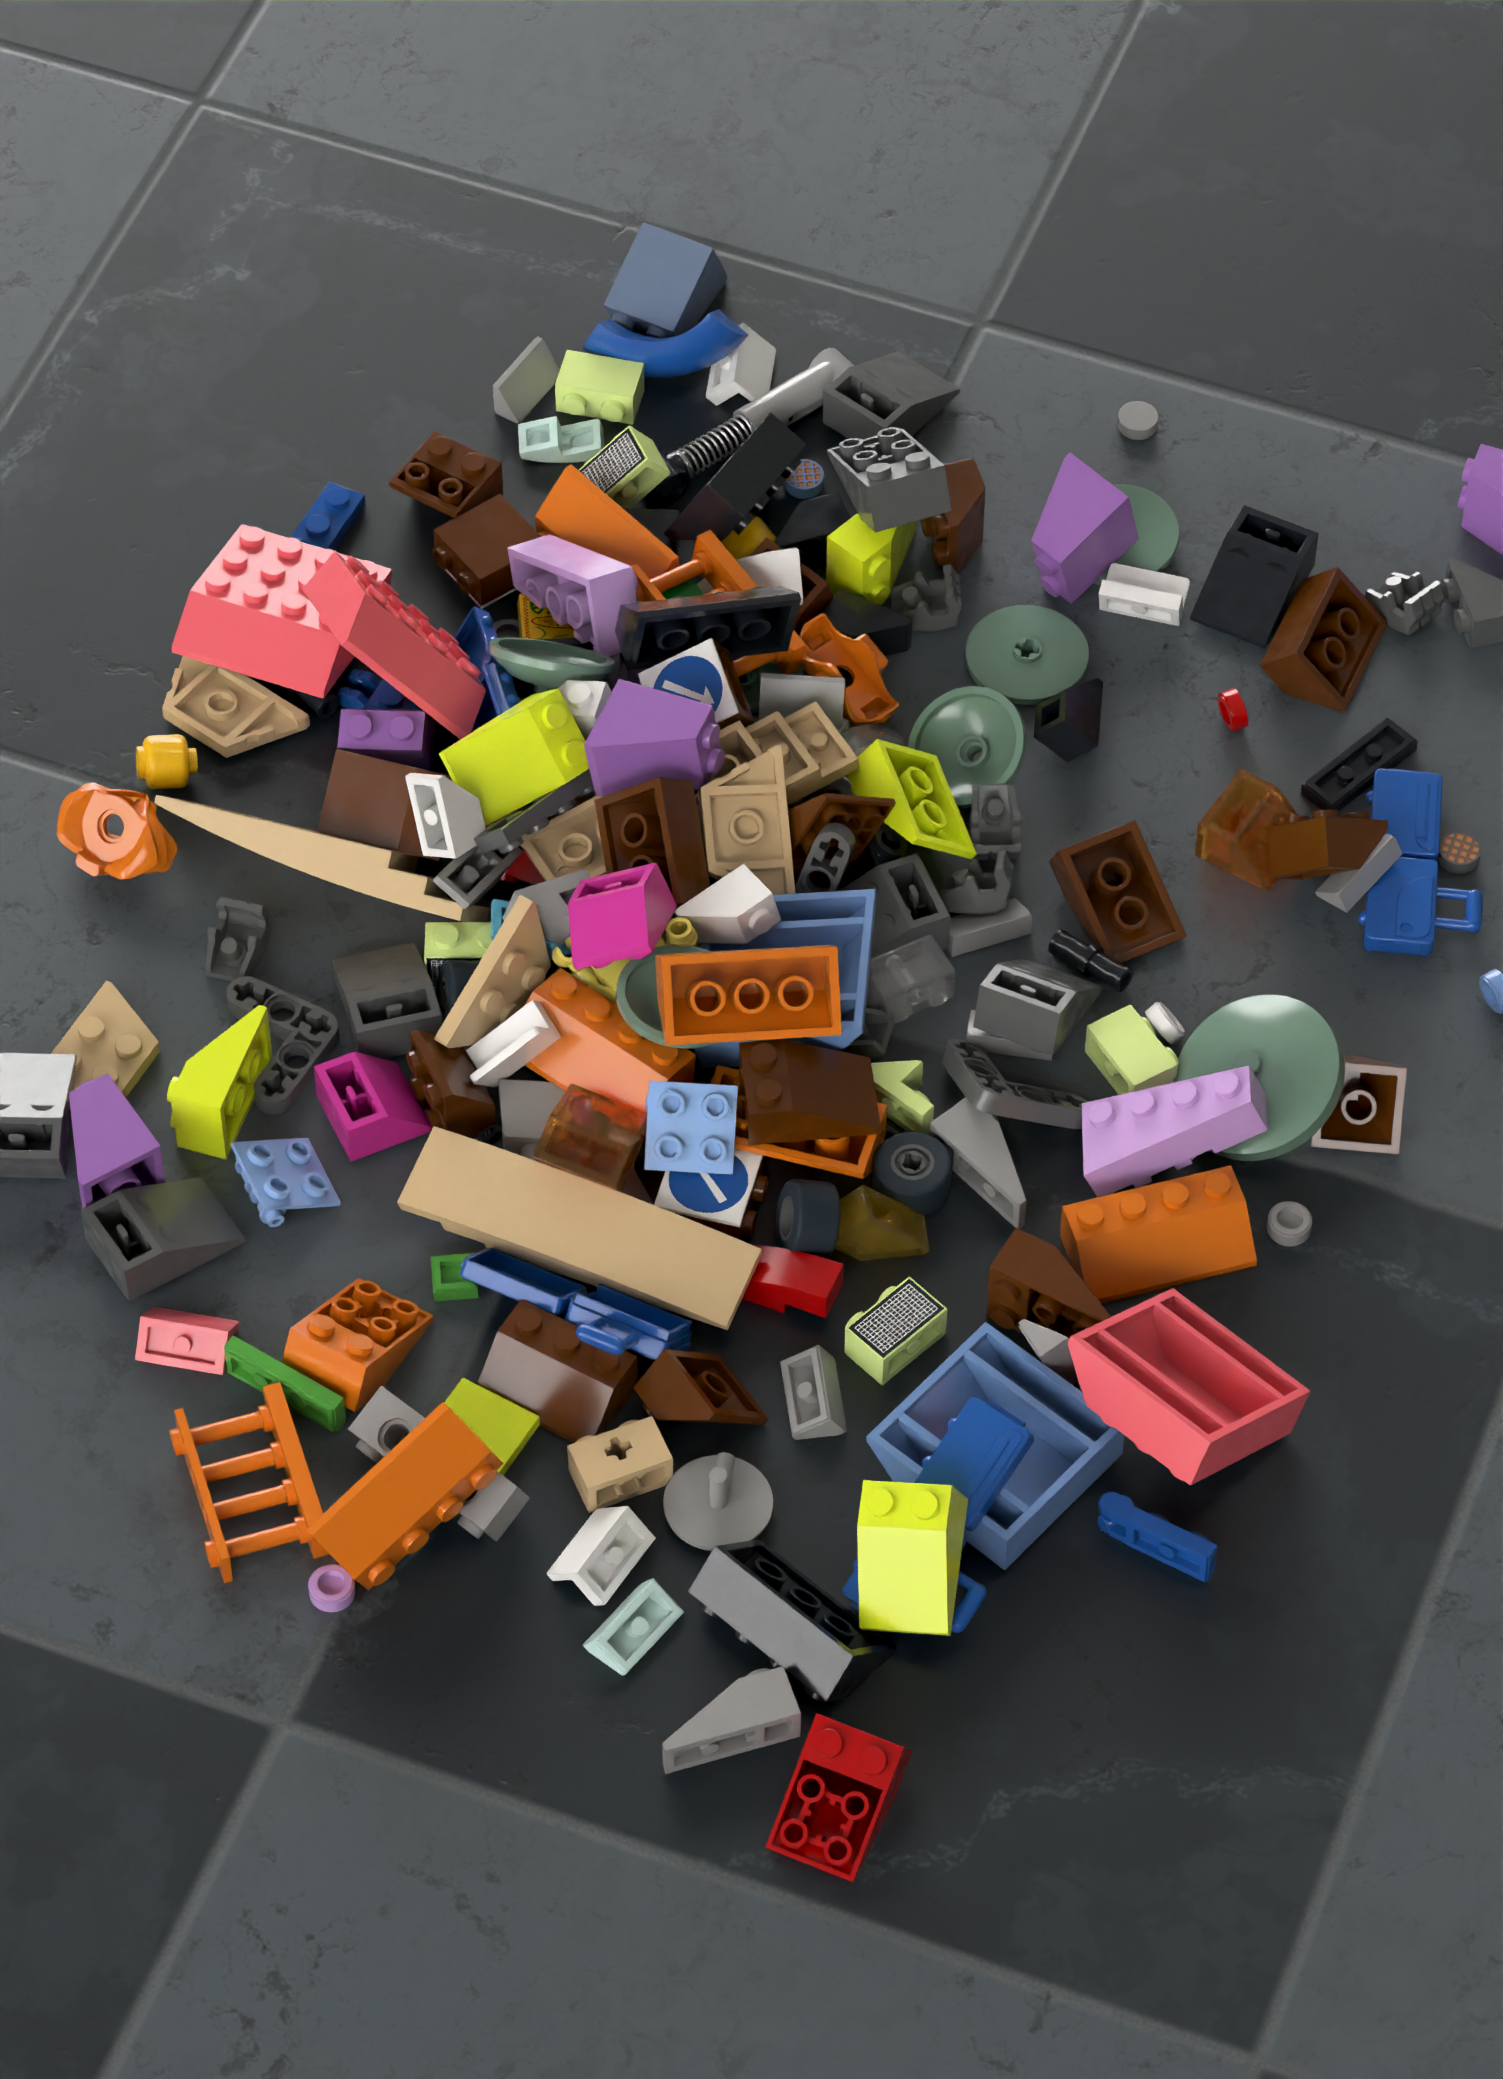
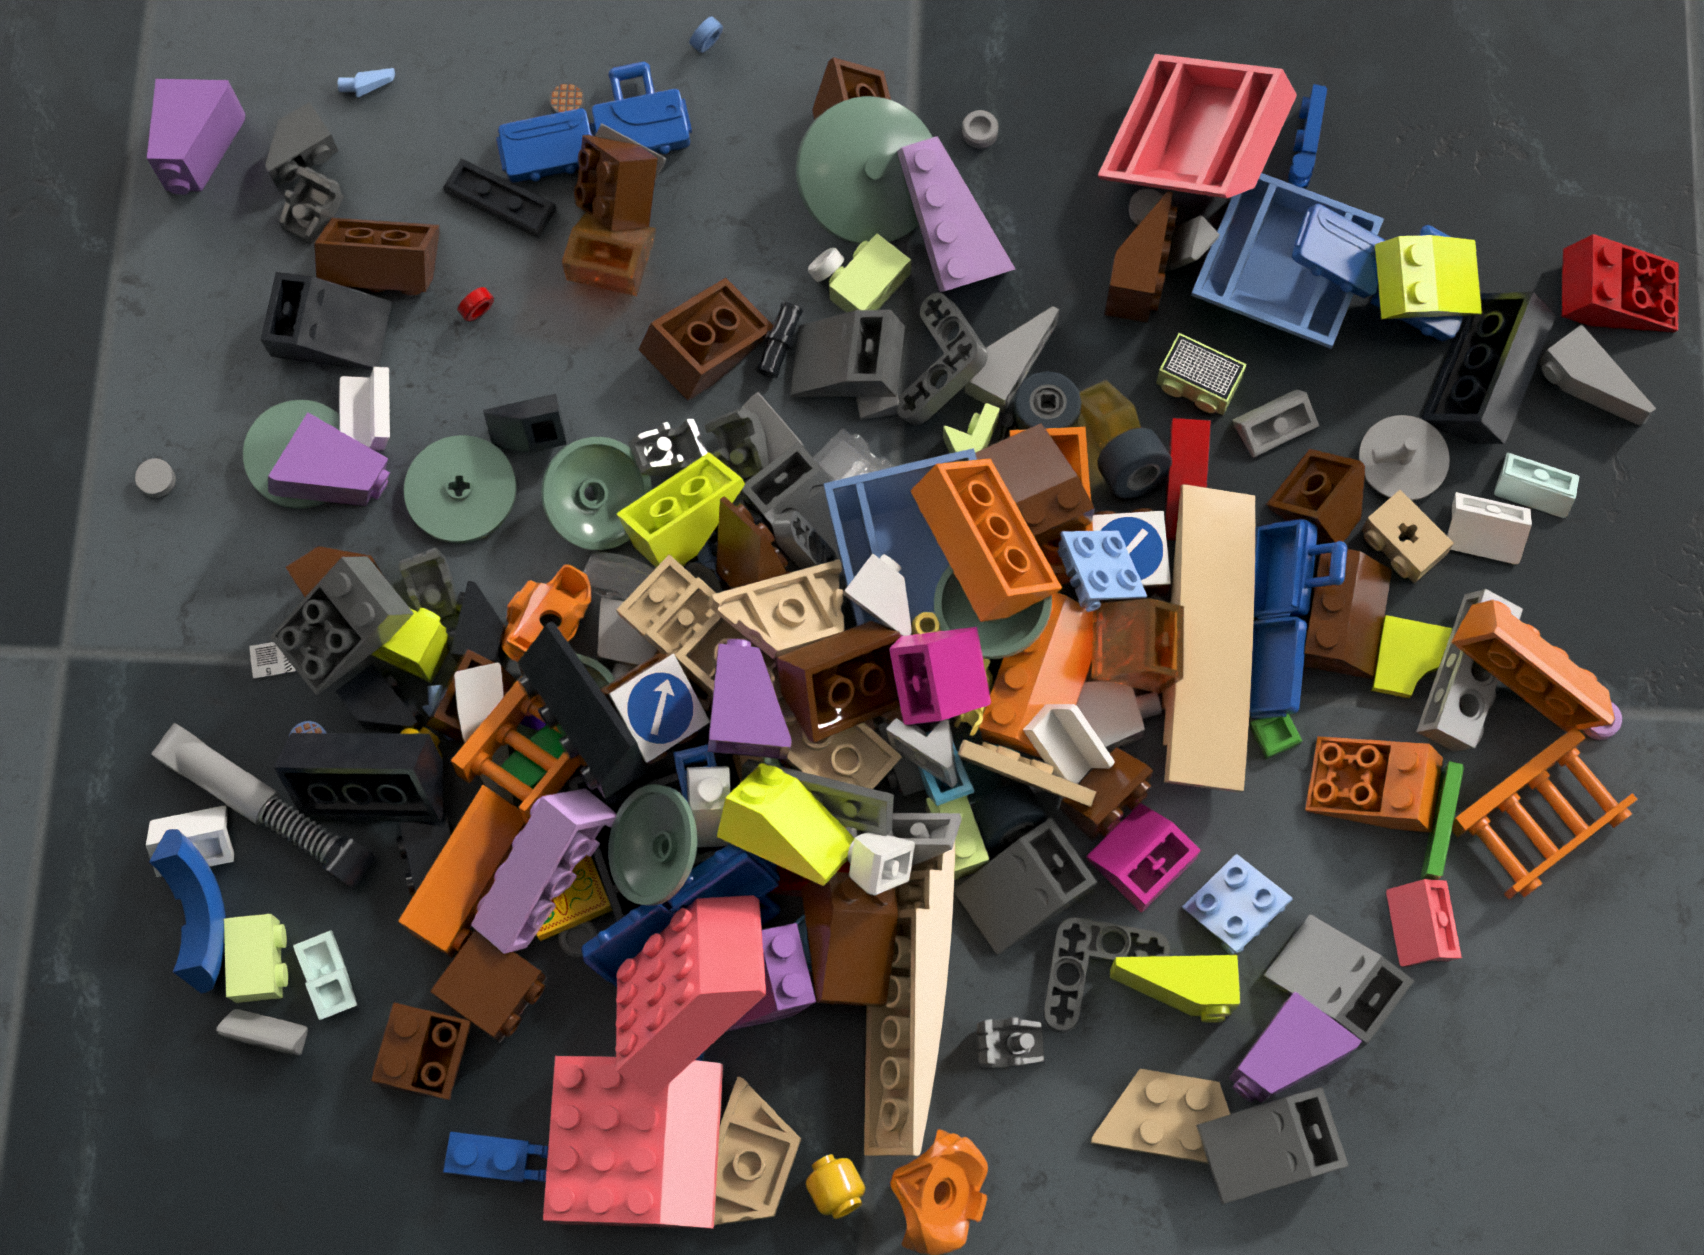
camera: 105 degrees left, 20 degrees up
brick [579,425,671,508] -> none
sand blue slope [603,222,728,338] -> none
light grey slope [758,673,845,729] -> none
dark grey slope [823,351,960,440] -> none
orange slope [1060,1165,1257,1304] -> none

